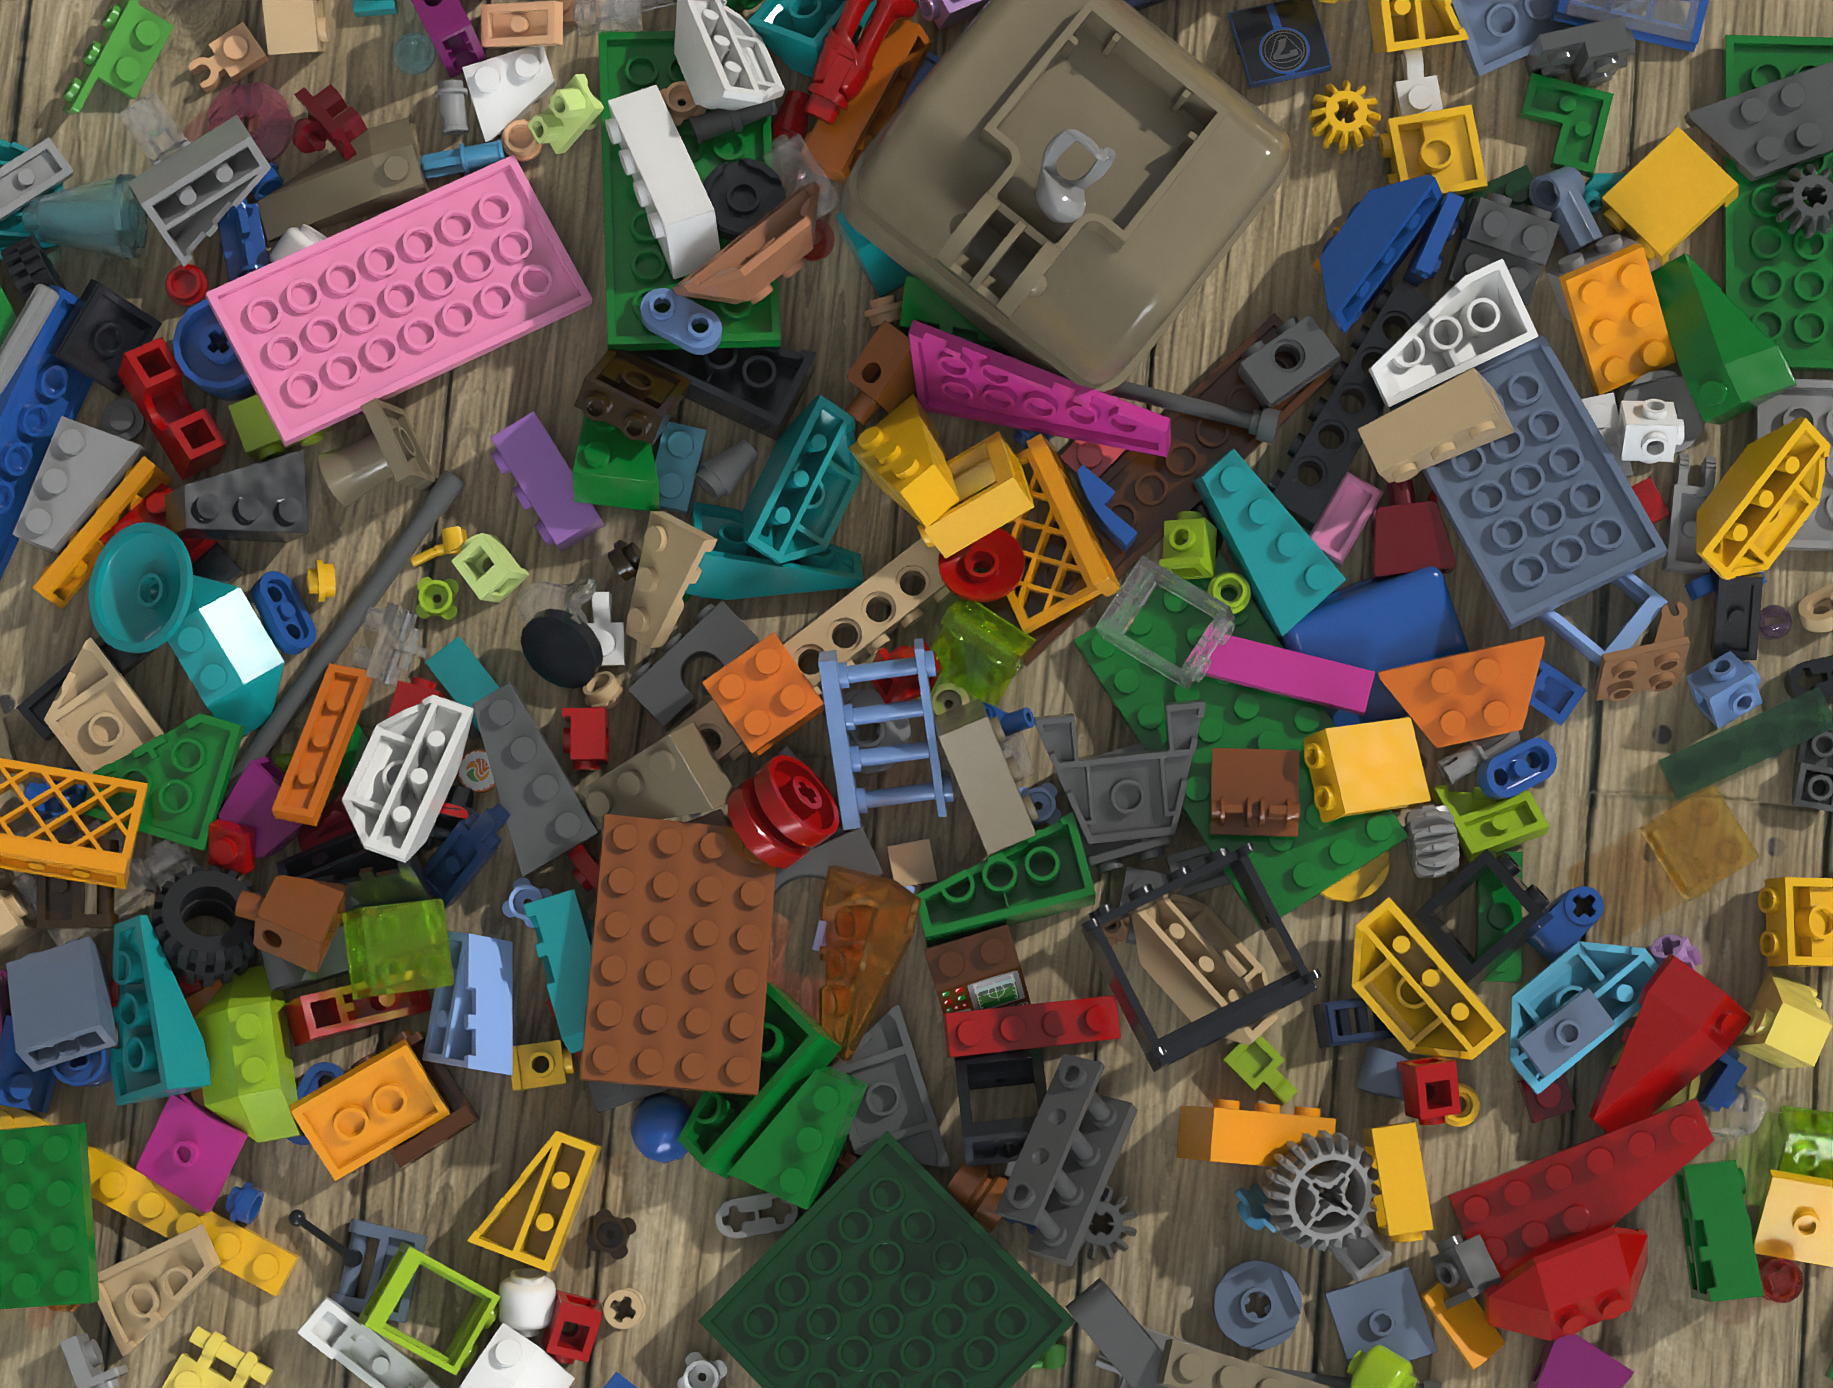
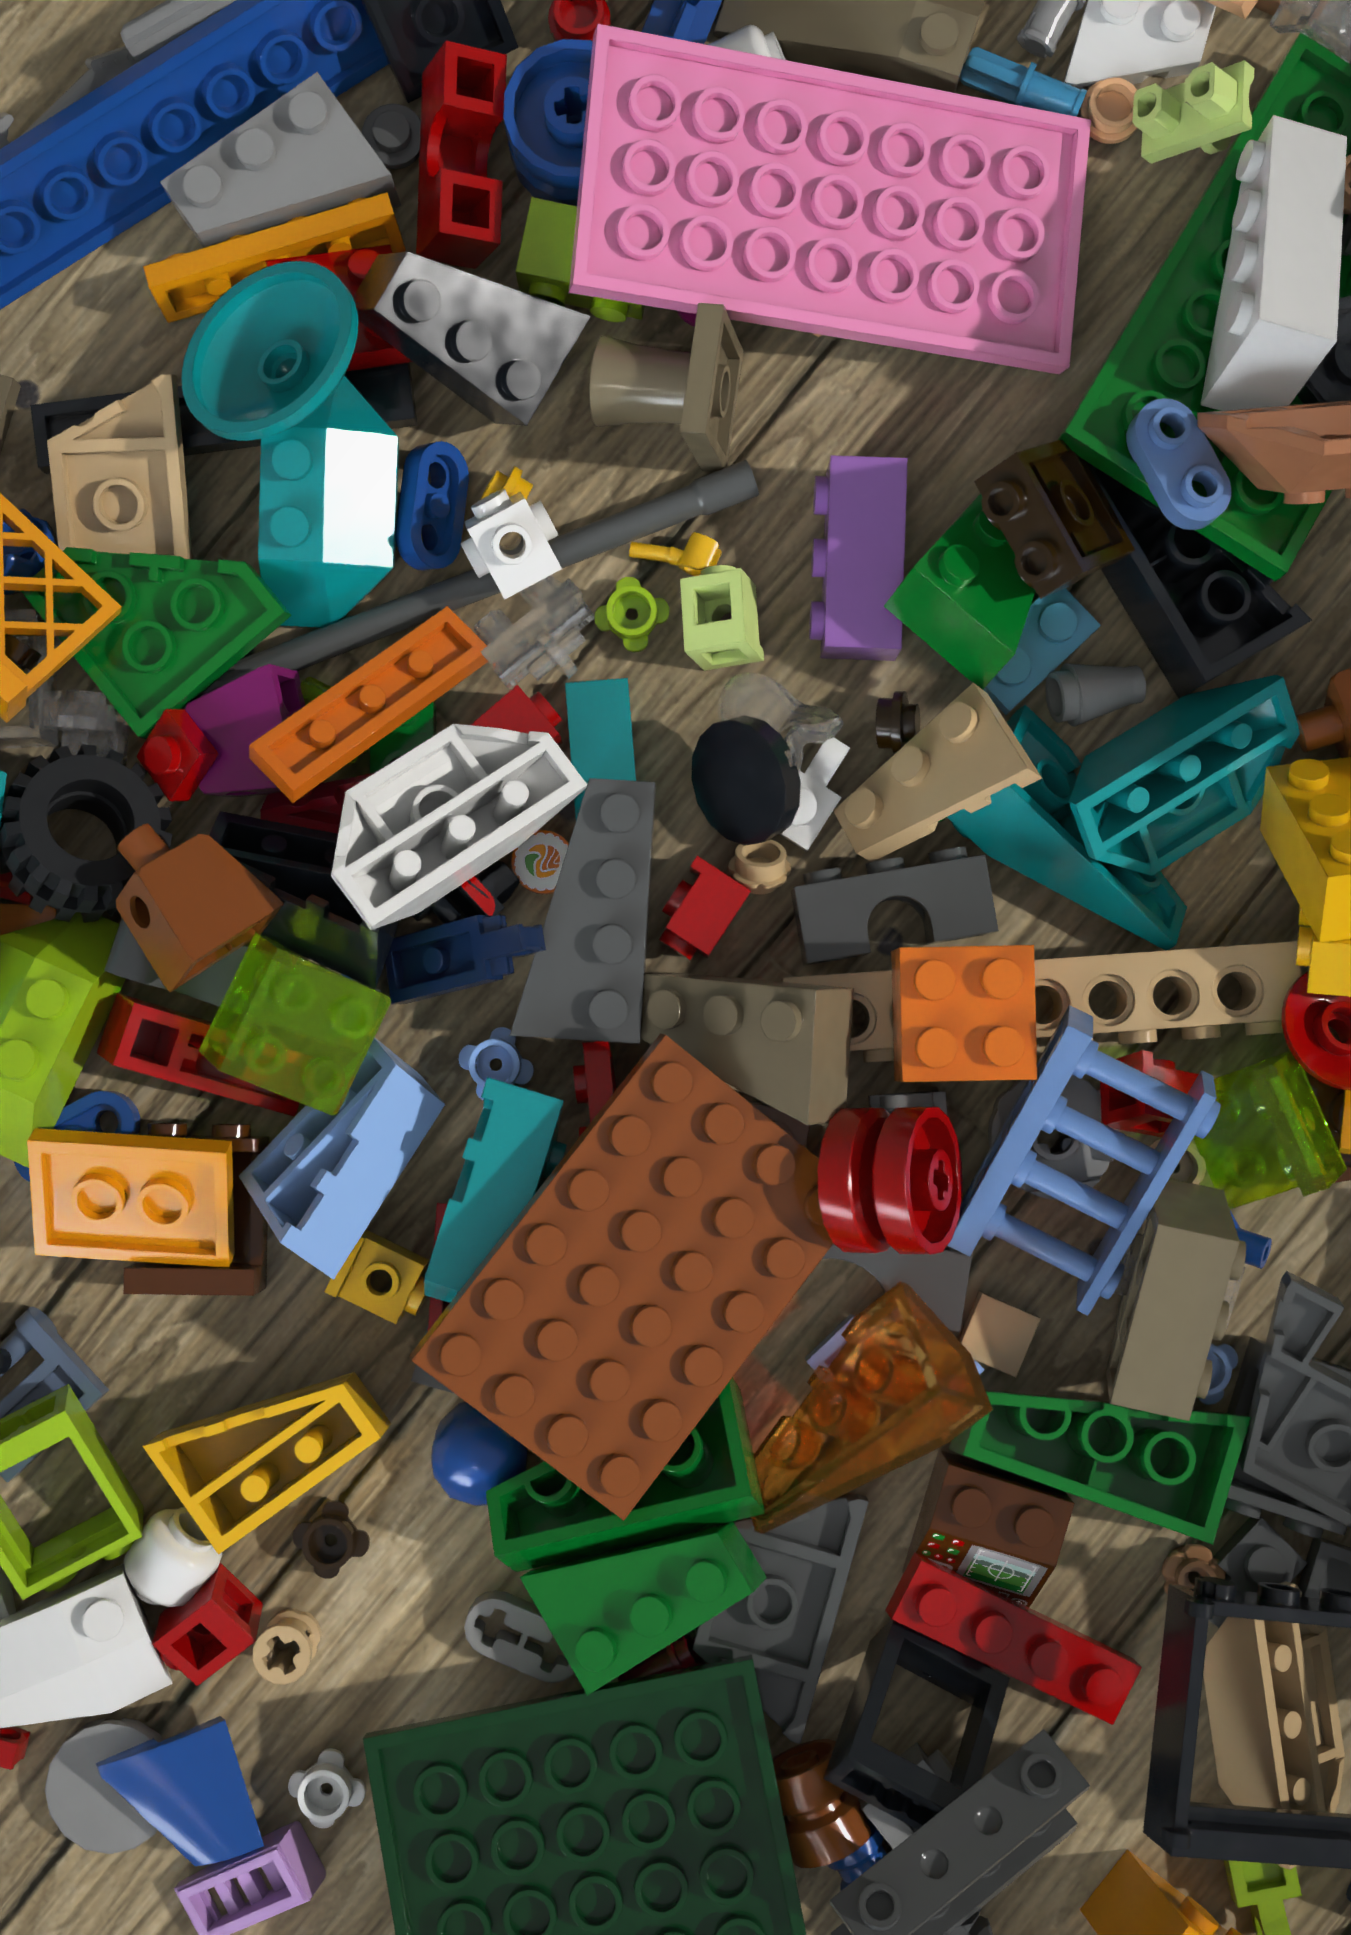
camera: 30 degrees right, 5 degrees up
none -> white brick [460,489,562,600]

